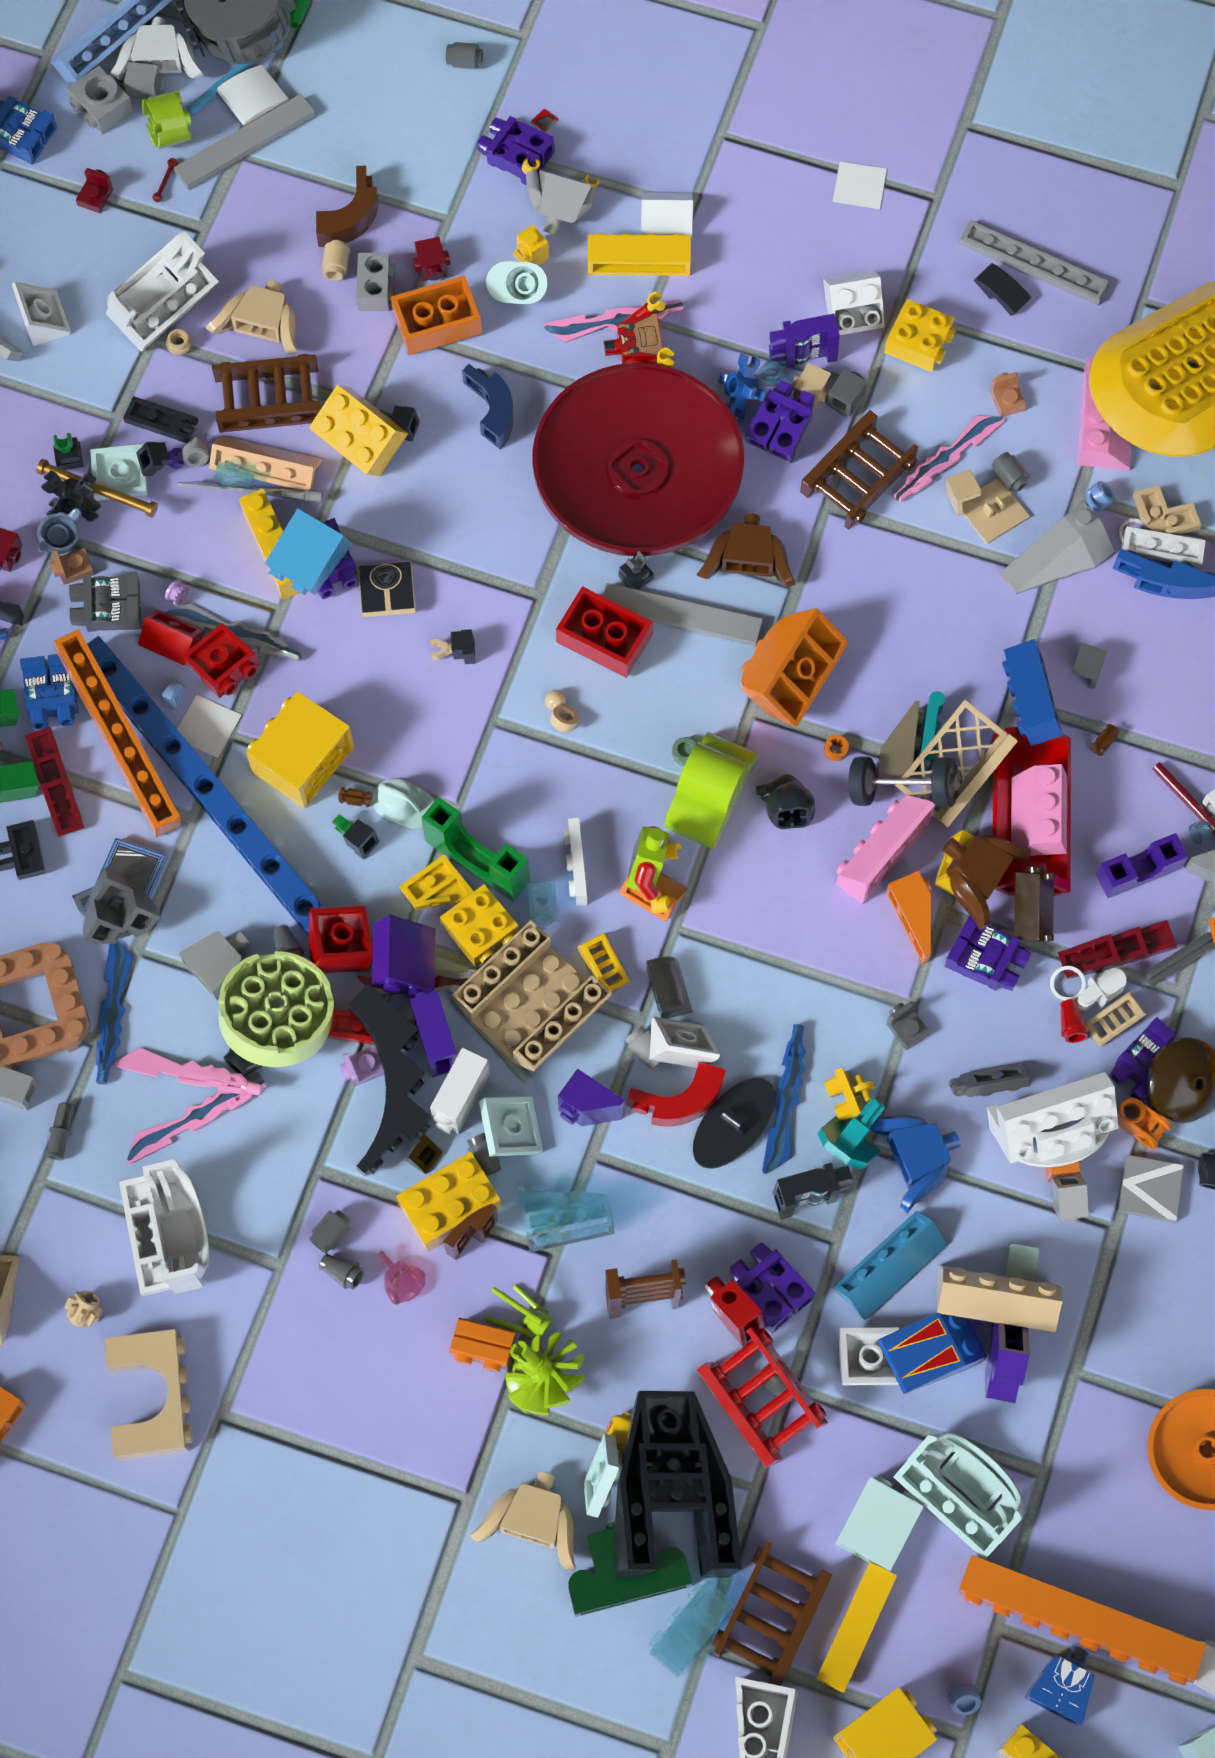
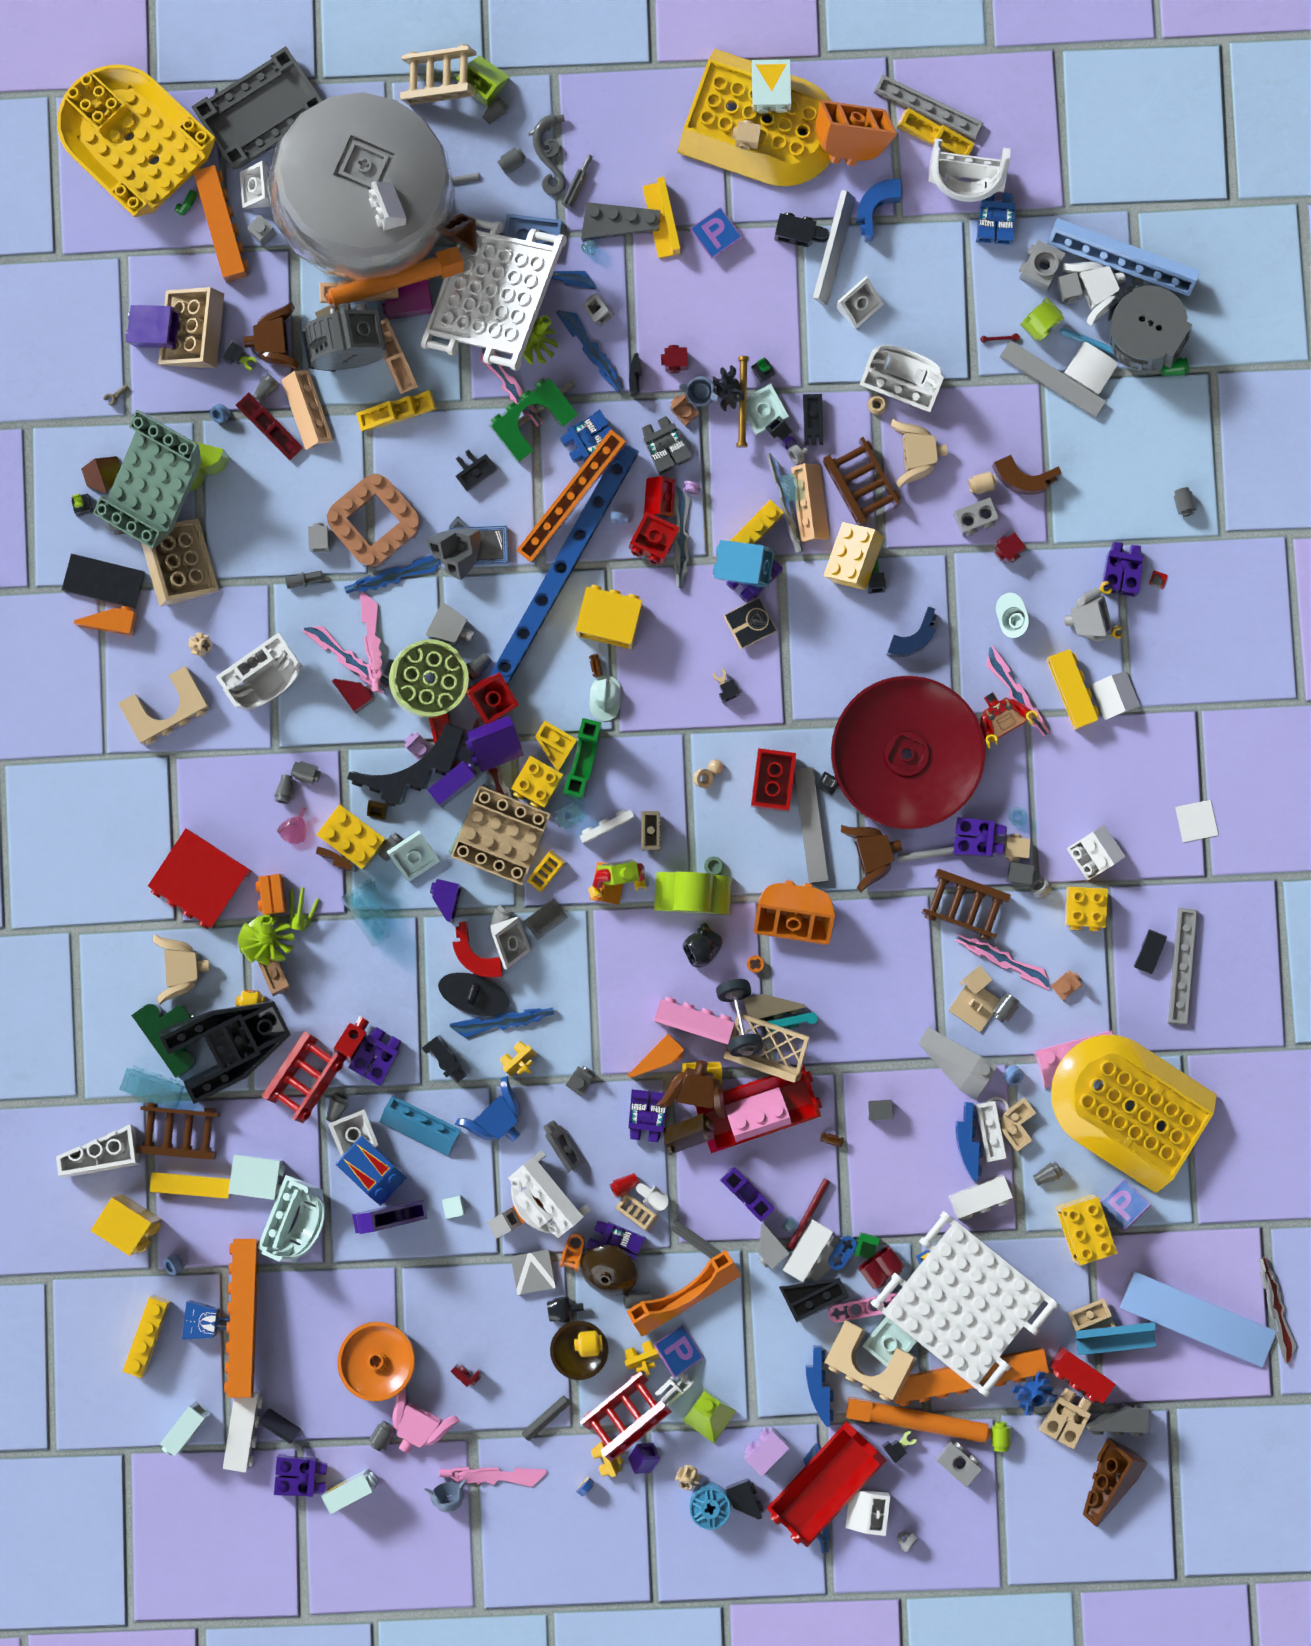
camera: 75 degrees right, 15 degrees up
dark red slope [24,727,85,837] -> none
dark red bracket [76,168,113,213] -> none
white sticker [177,695,242,758] -> none
black piece [332,814,380,860] -> none
orange brick [391,275,482,356] -> none
white brick [430,1047,490,1134] -> none
yellow brick [513,224,549,265] -> none
light aqua plate [583,1433,622,1518] -> none
reddish brown fence [605,1259,686,1319] -> none
blue pin [718,354,766,419] -> none
dark purple hips [769,313,840,368] -> none
teal piece [817,1098,885,1170] -> none
tan slope [937,1265,1062,1332] -> none
blue brick [1002,639,1063,746] -> none
white piece [1050,966,1086,1000] -> none
dark red slope [1058,920,1177,979] -> none
none -> red panel [148,828,252,929]
none -> medium nougat hinge [258,956,291,996]
none -> dark grey cone [326,1093,348,1122]
none -> dark red slope [332,679,375,714]
none -> dark tan brick [641,811,661,851]
none -> light grey bar [897,846,954,863]
none -> light grey tile [1030,878,1051,899]

